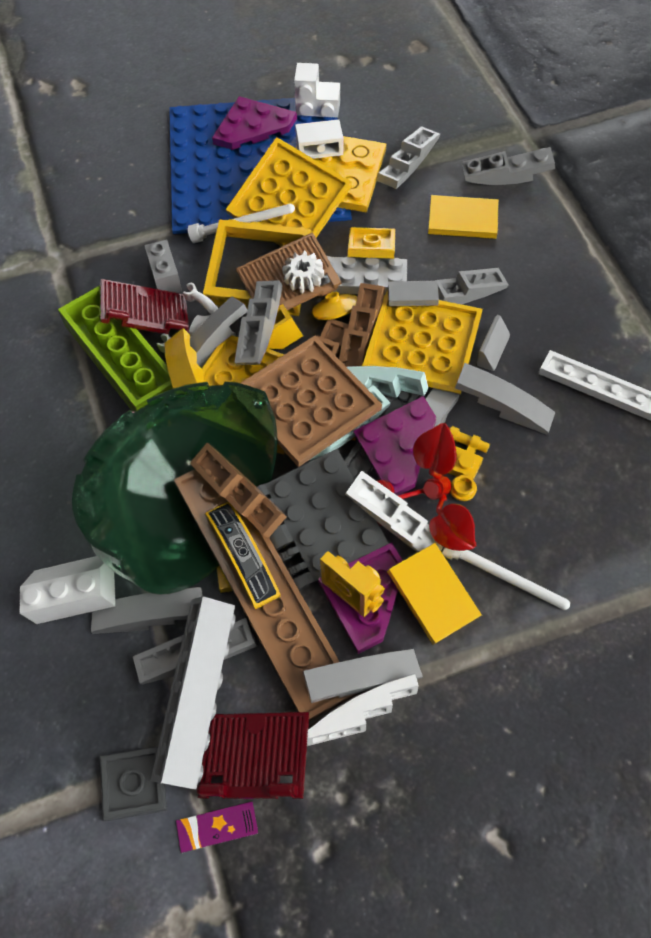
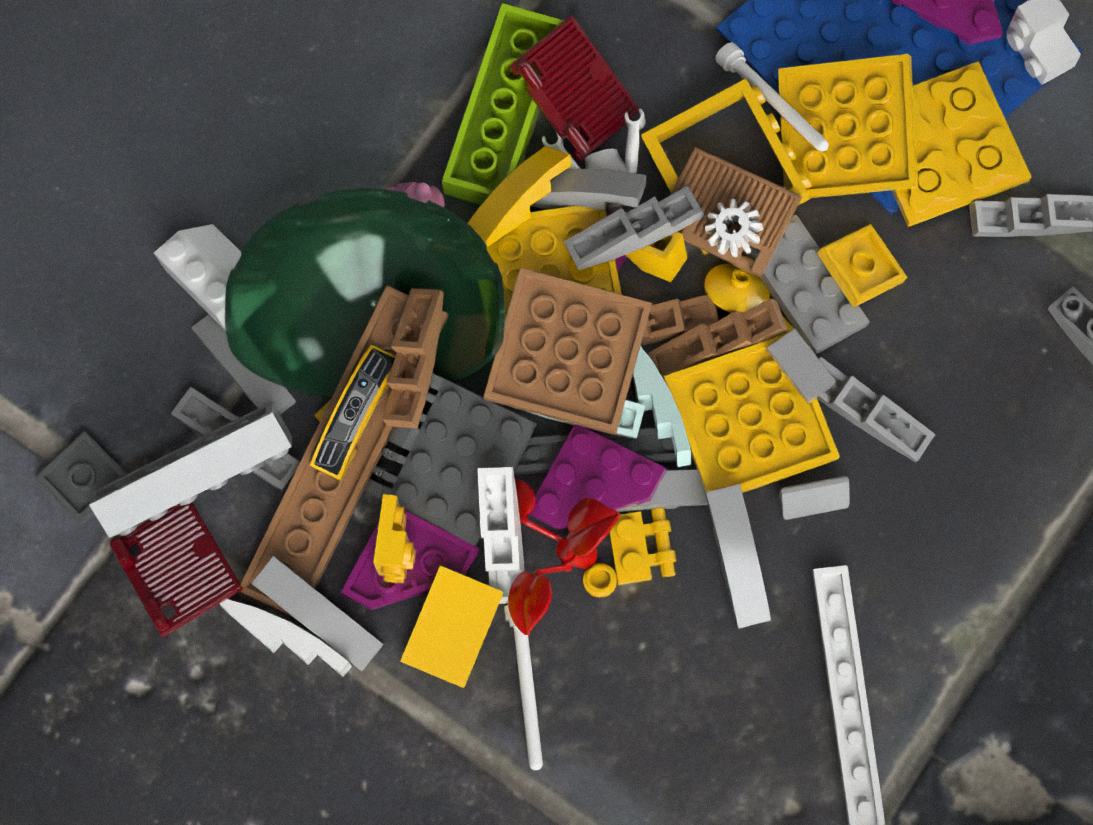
camera: 55 degrees right, 15 degrees up
light grey brick [144,239,182,293] -> none
magenta sticker [176,802,258,853] -> none
white brick [295,119,343,159] -> none
yellow tile [428,195,499,239] -> none

